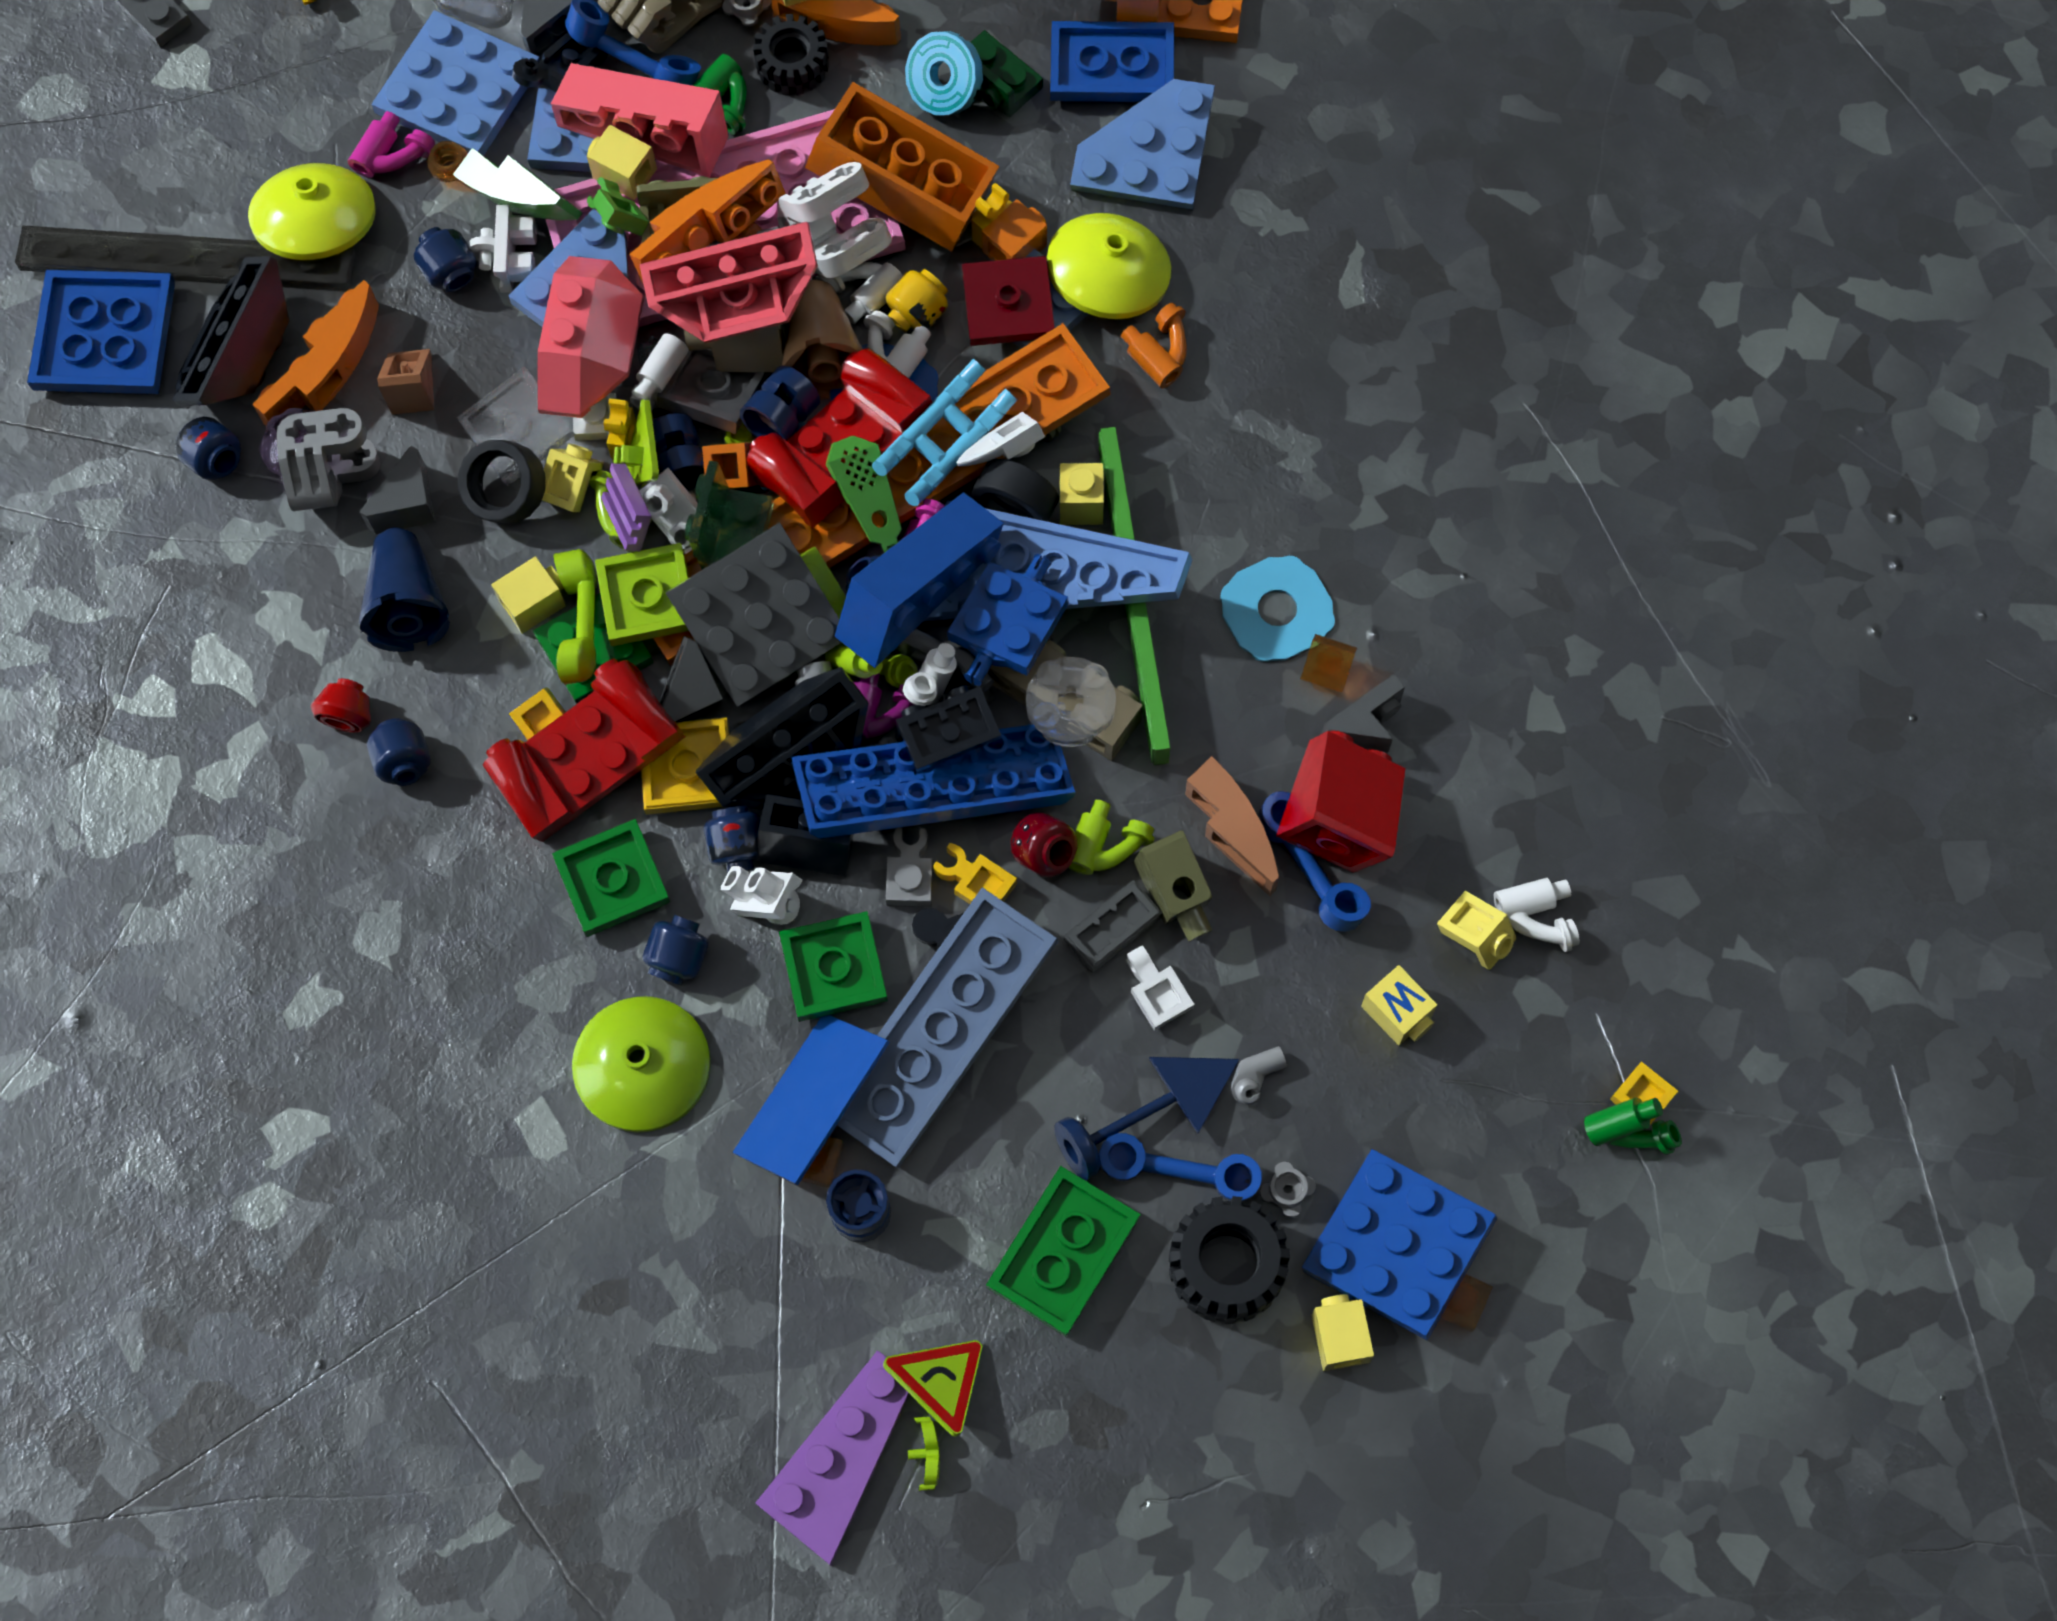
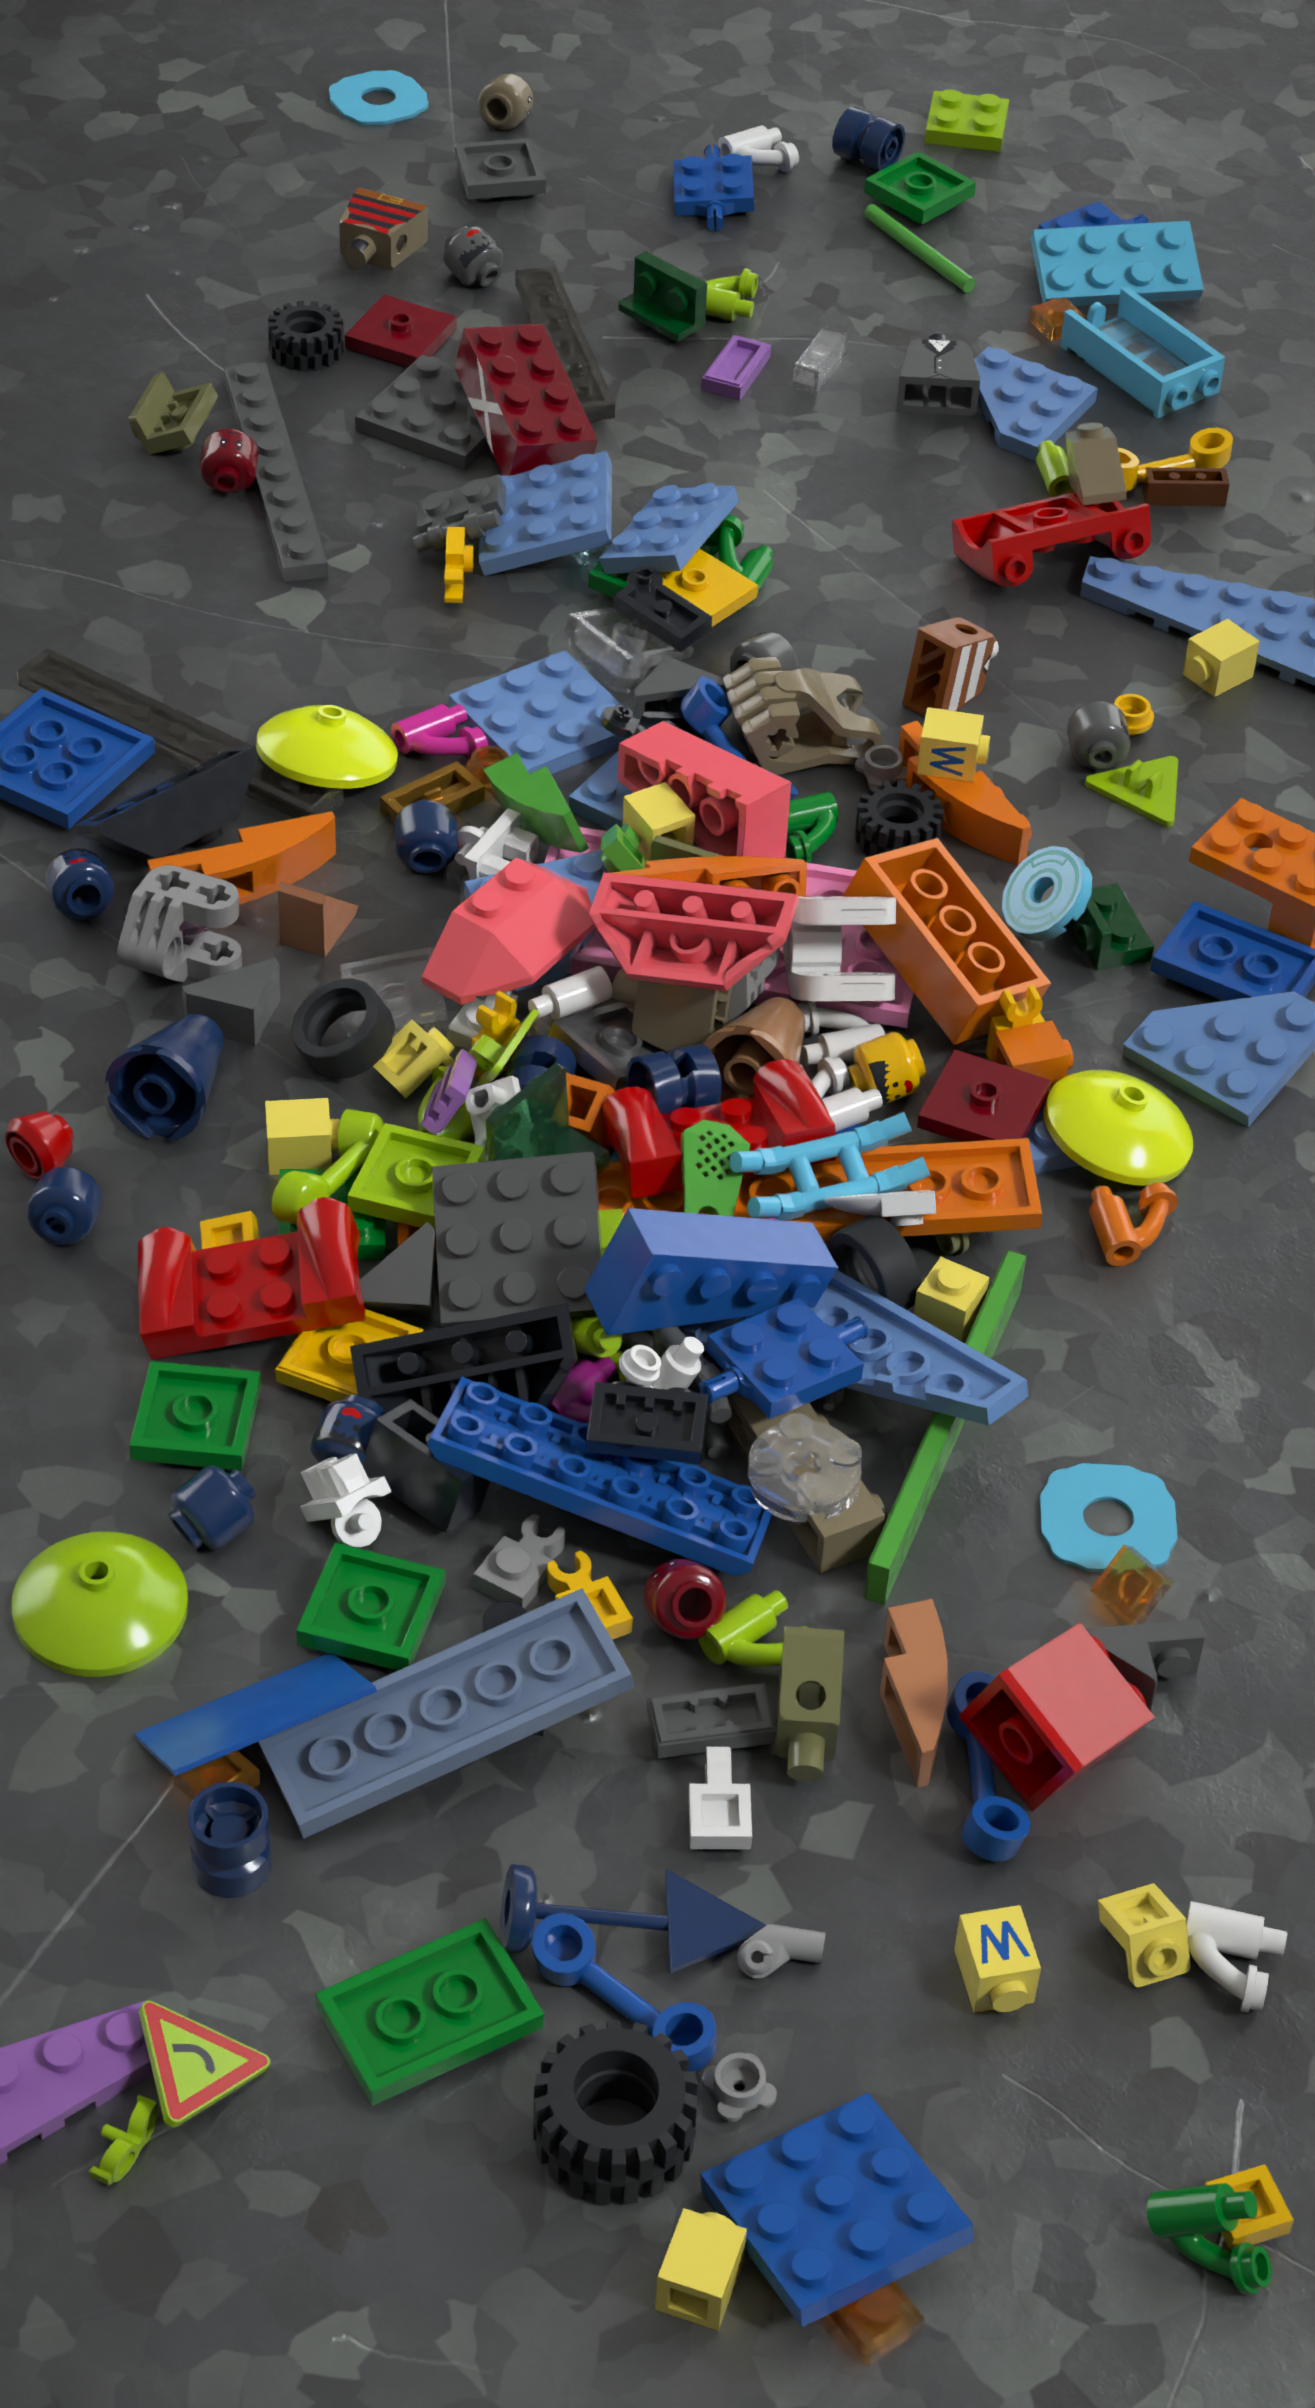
camera: 25 degrees right, 25 degrees down
none -> pearl gold tile [380,761,485,824]

